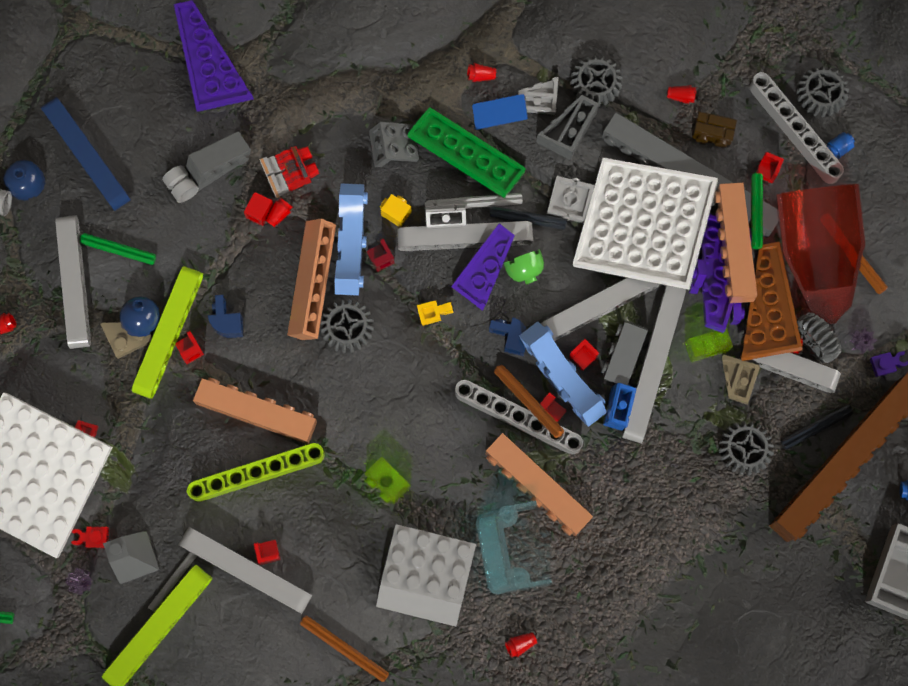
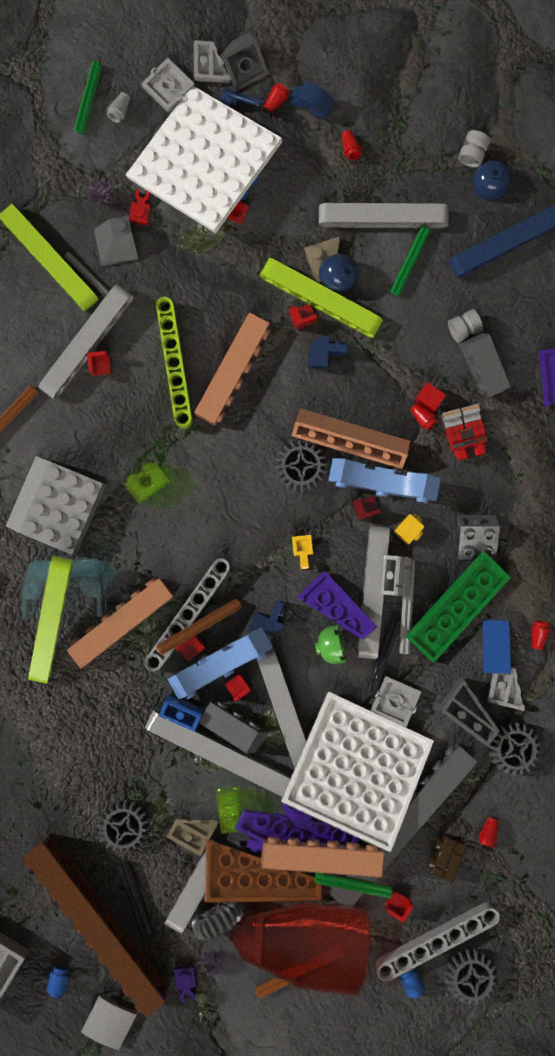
camera: 100 degrees right, 10 degrees up
none -> lime beam [28,555,73,684]

